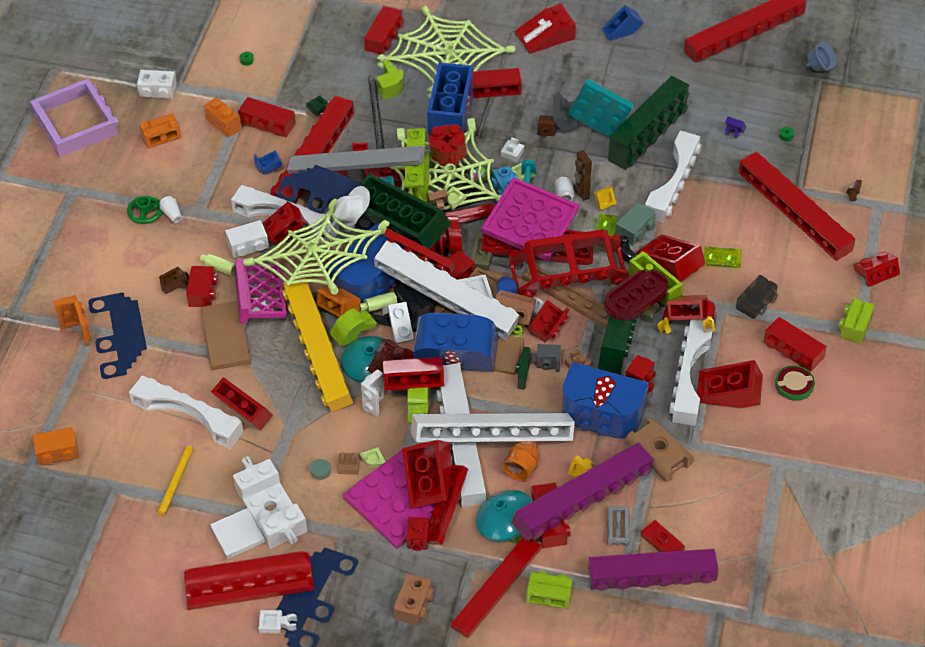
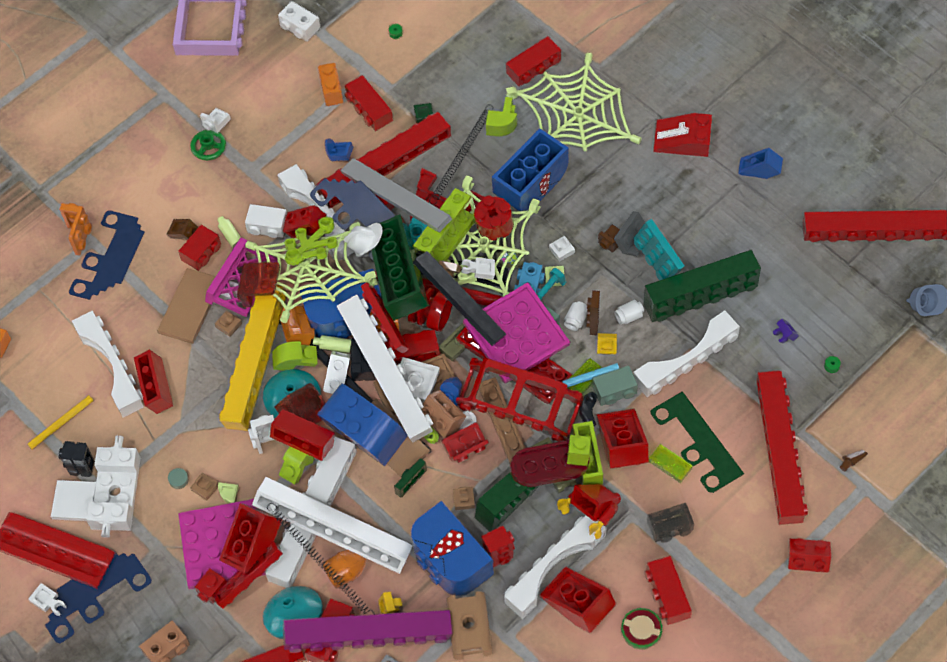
camera: 35 degrees right, 10 degrees up
orange brick [139,113,181,148] -> none
white cone [159,196,183,223] -> none
red brick [473,68,522,99] -> none
dark grey brick [533,344,561,372] -> none
lime brick [838,298,875,344] -> none
none -> black brick [58,441,95,477]
none -> white bracket [200,108,231,133]
none -> medium nougat tile [214,310,242,337]
none -> clear red bracket [237,262,280,307]
none -> piece [267,503,375,615]
none -> lime plant [284,217,338,266]
none -> black tile [413,251,506,346]
none -> white plate [461,258,495,279]
none -> medium azure bar [562,363,619,387]
none -> lime brick [567,435,591,466]
none -> white brick [614,300,644,325]
none -> dark green piece [650,391,744,493]

